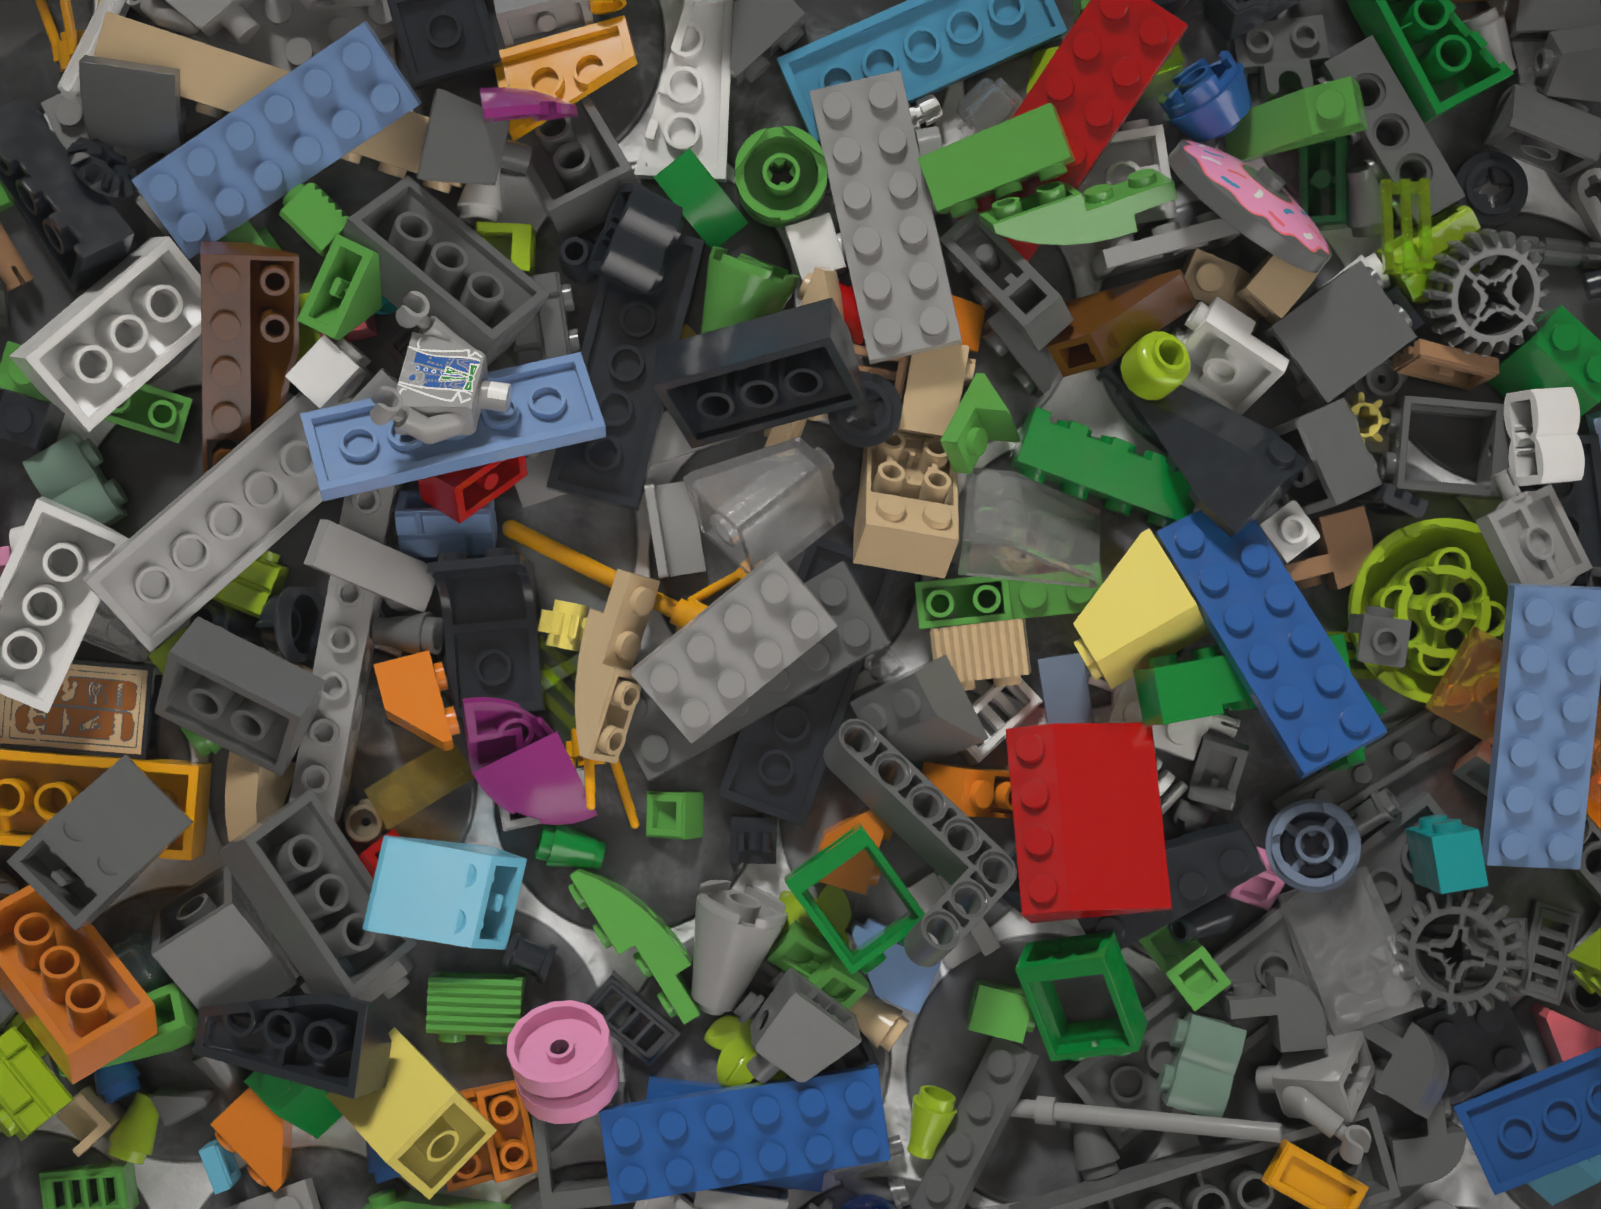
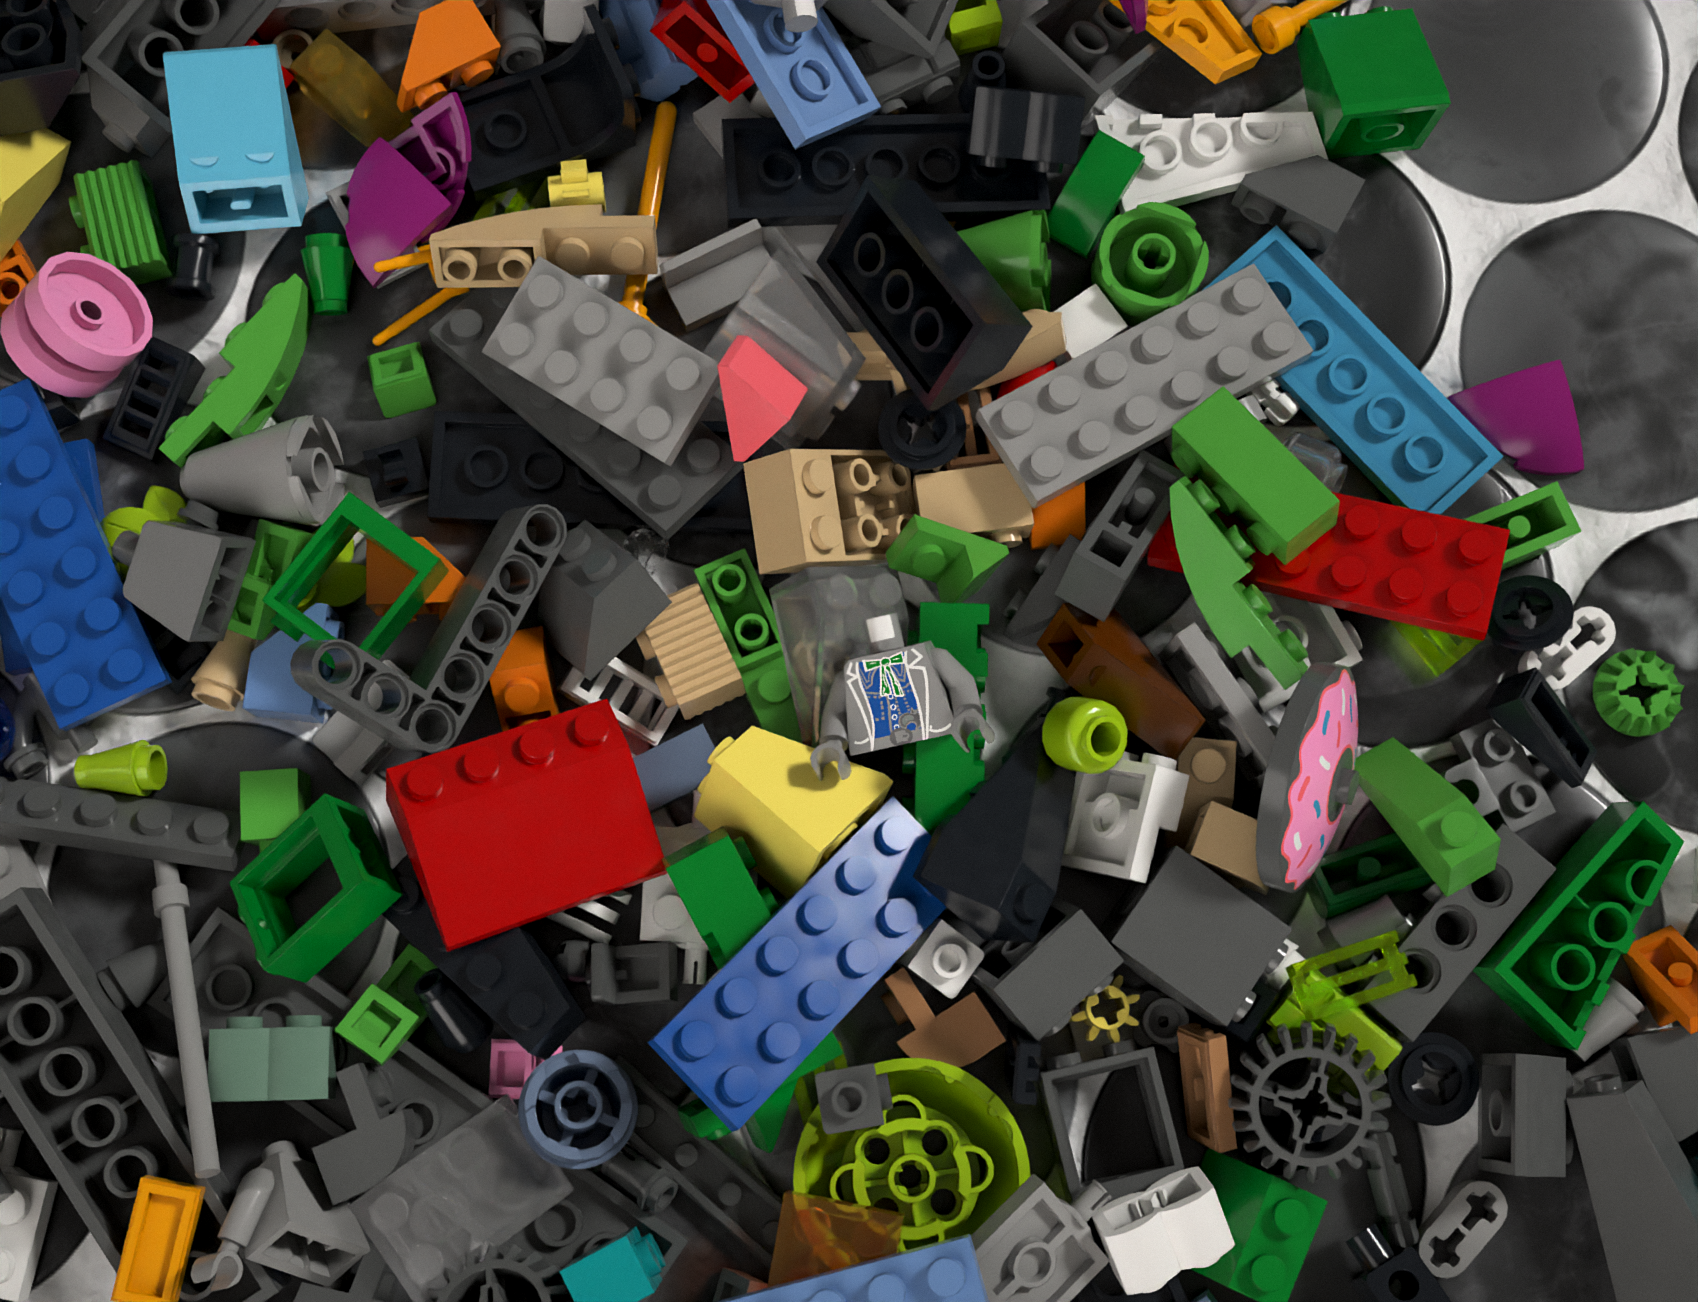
camera: 60 degrees right, 10 degrees down
blue cone [1157,50,1252,143] -> none
none -> coral slope [717,335,808,462]
none -> light grey torso [810,613,995,781]

